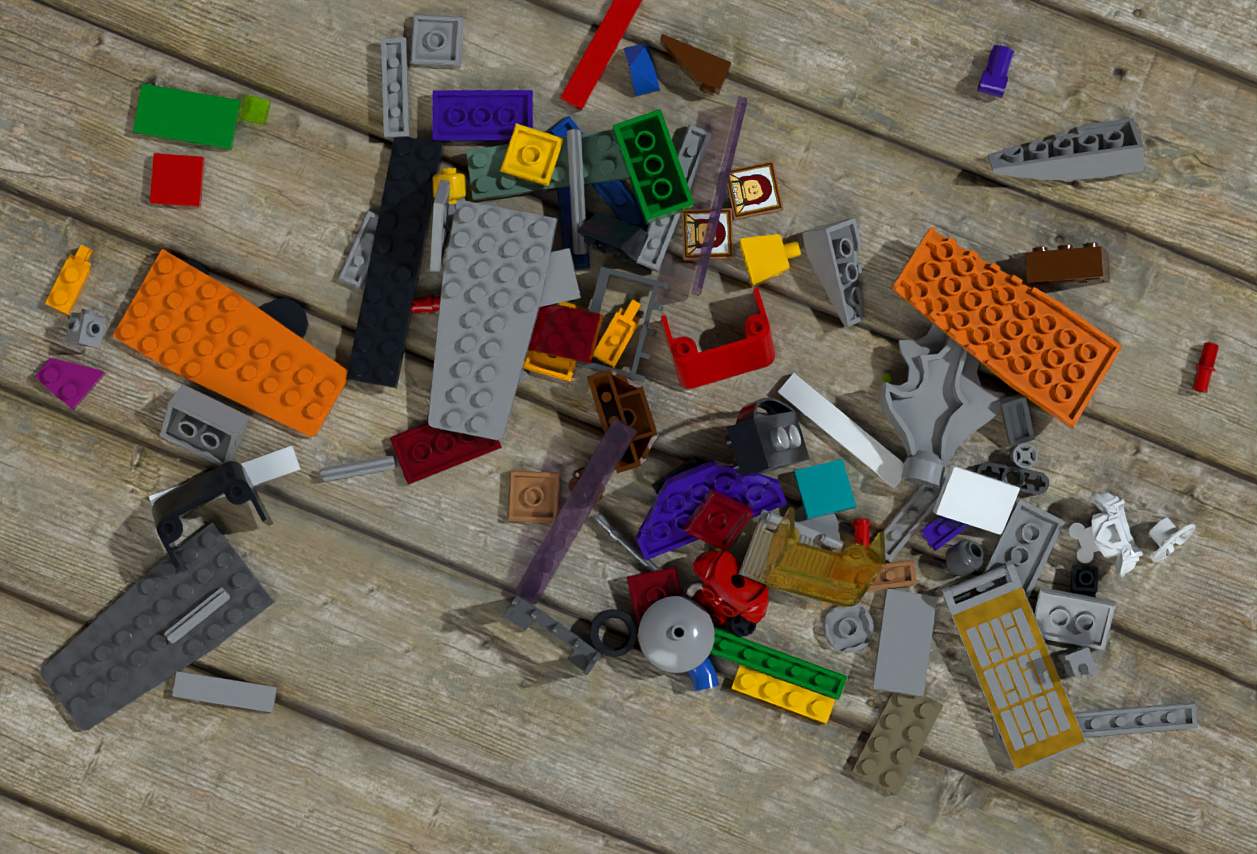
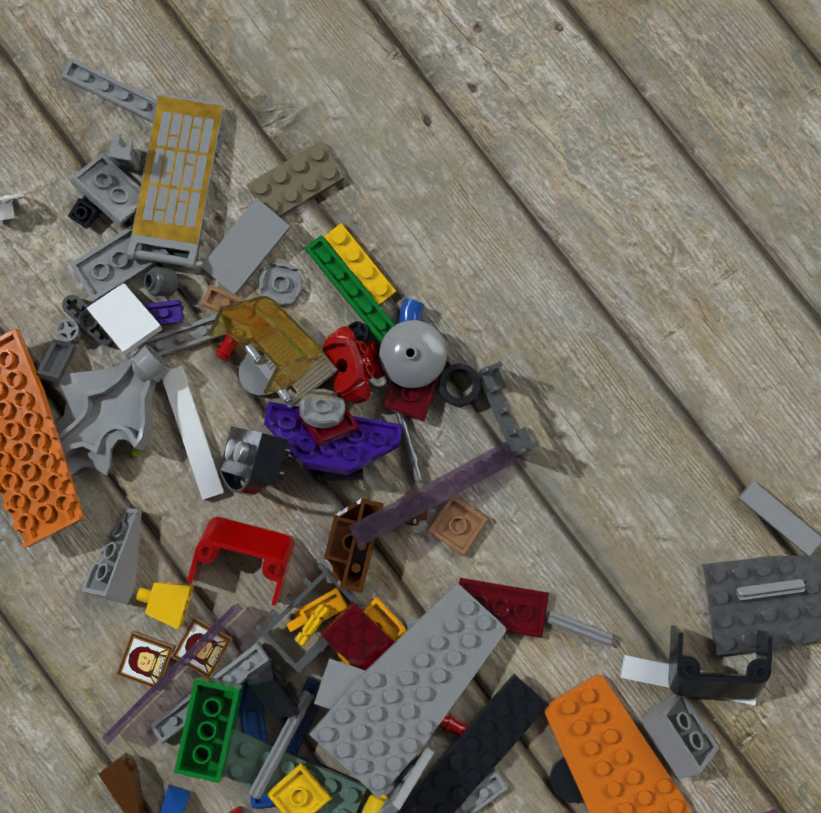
camera: 150 degrees left, 0 degrees up
teal tile [793,459,856,520] -> none
white piece [1068,492,1143,578] -> none
none -> yellow axle [295,604,329,646]
none -> light grey tile [299,389,345,428]

